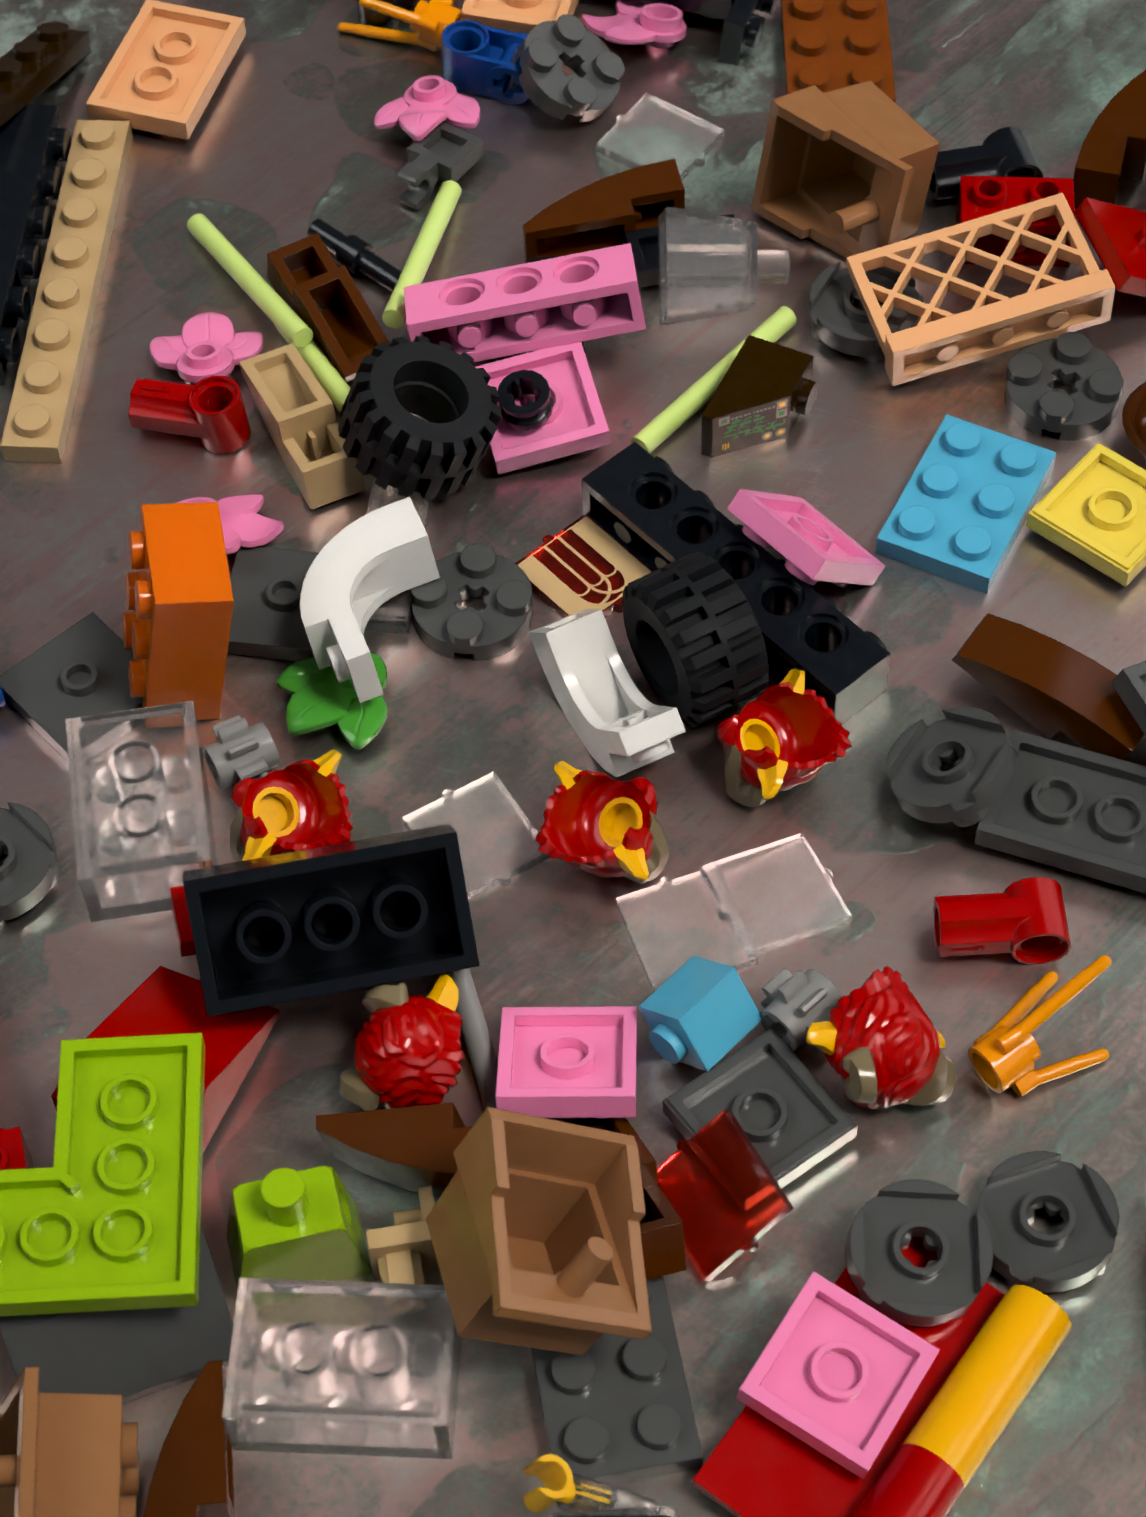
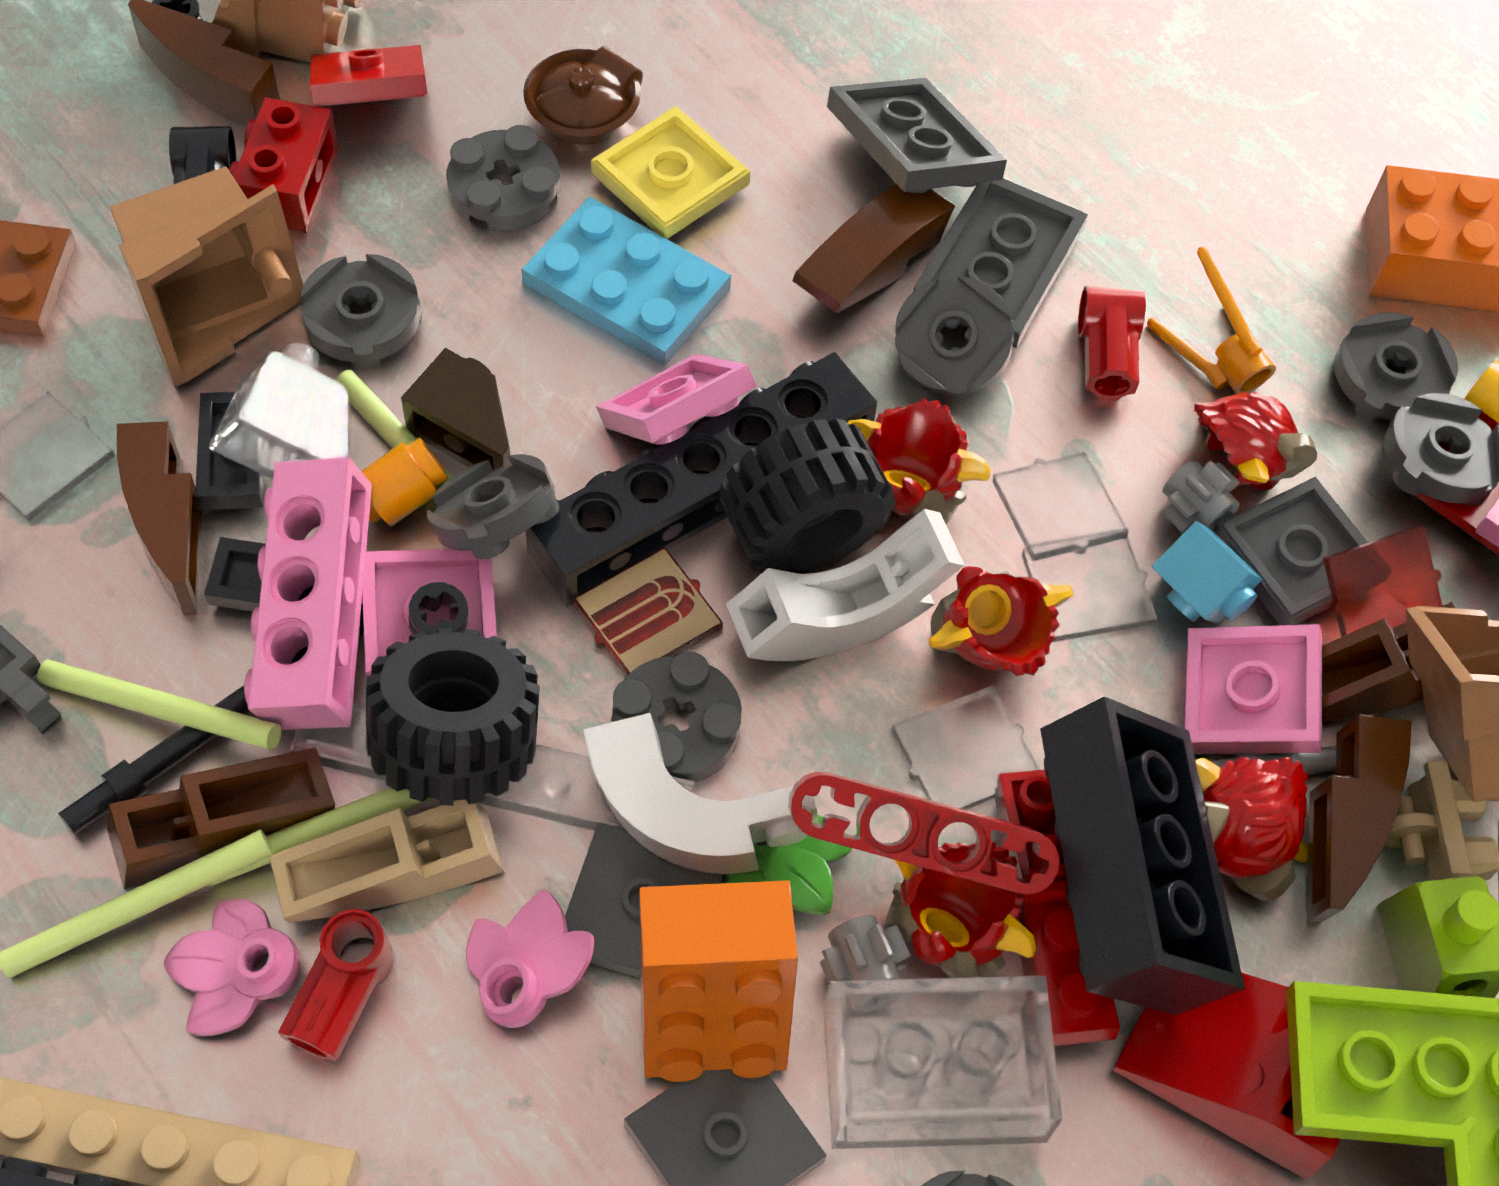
camera: 90 degrees left, 5 degrees up
light nougat fence [846,193,1115,387] -> none
none -> light orange brick [361,437,449,527]
none -> dark grey plate [427,454,559,560]
none -> red beam [788,772,1060,894]

